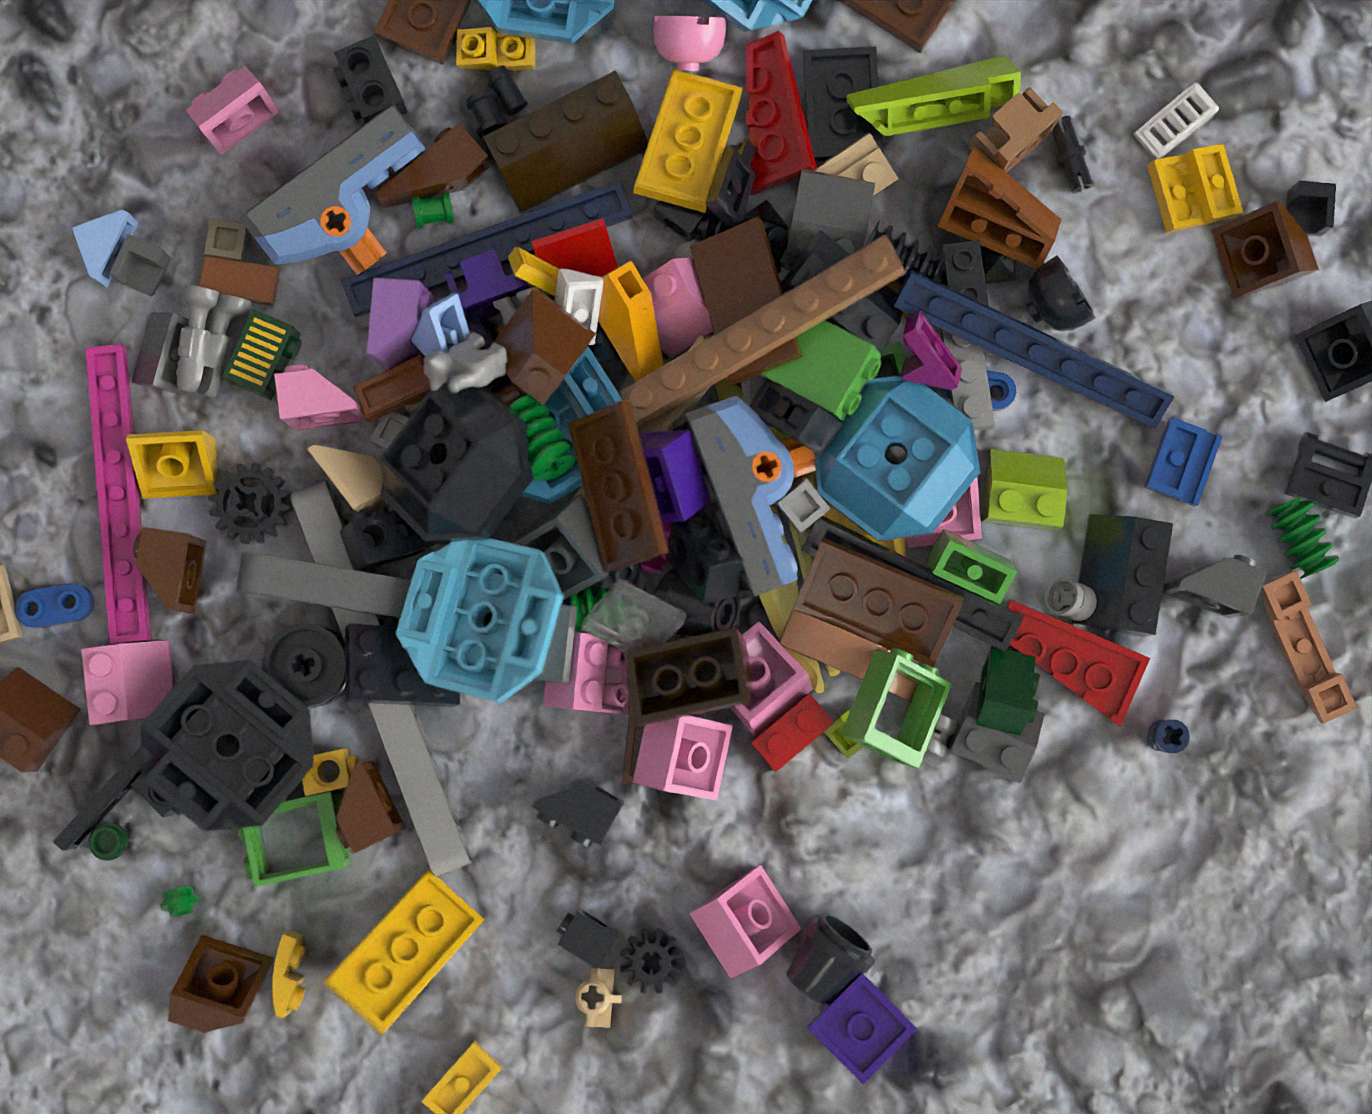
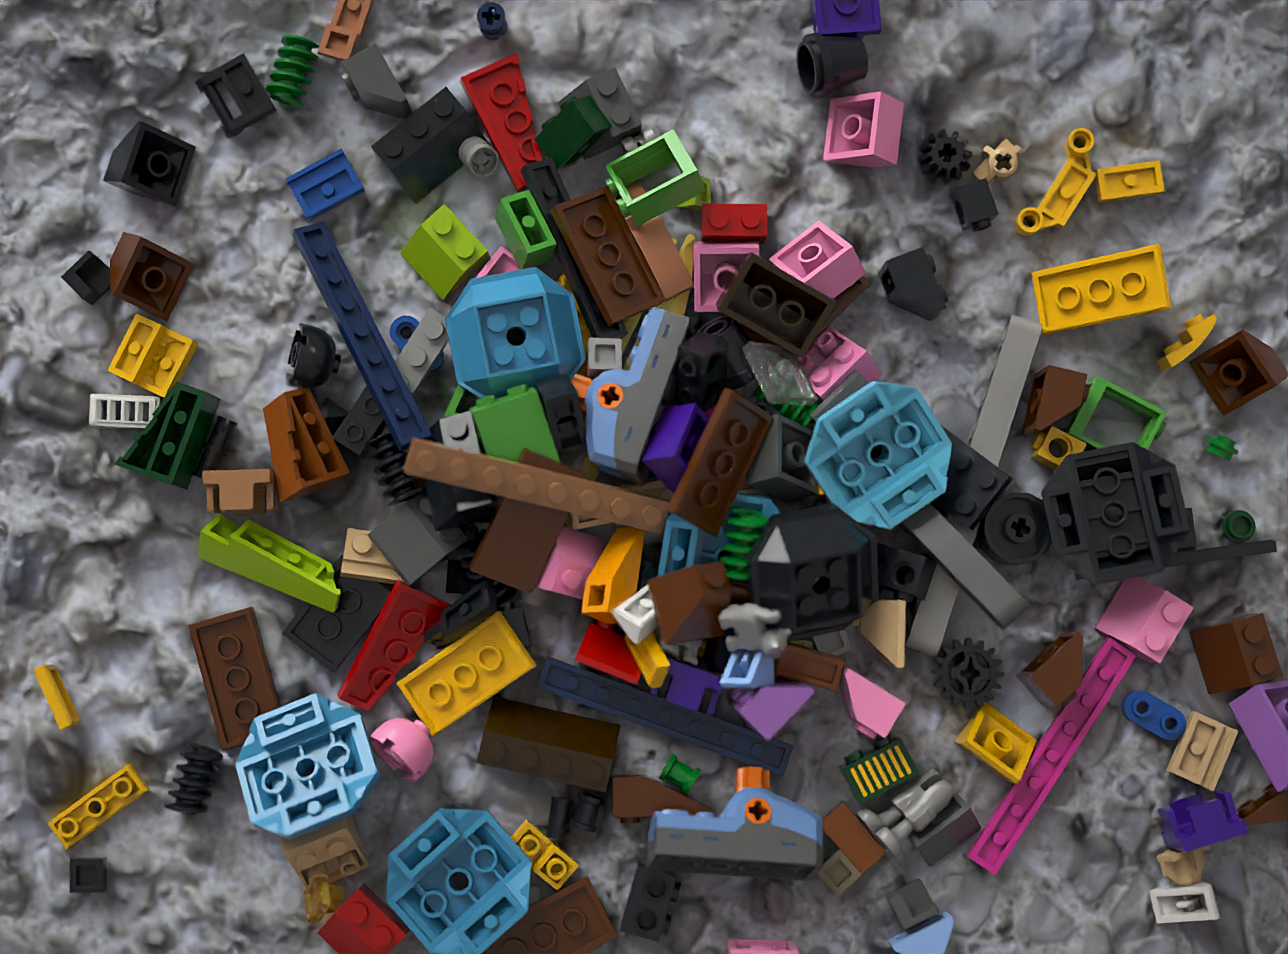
camera: 140 degrees left, 0 degrees up
magenta slope [899,311,962,390] -> none
none -> dark green wedge [114,382,221,490]
none -> yellow plate [1015,128,1097,236]

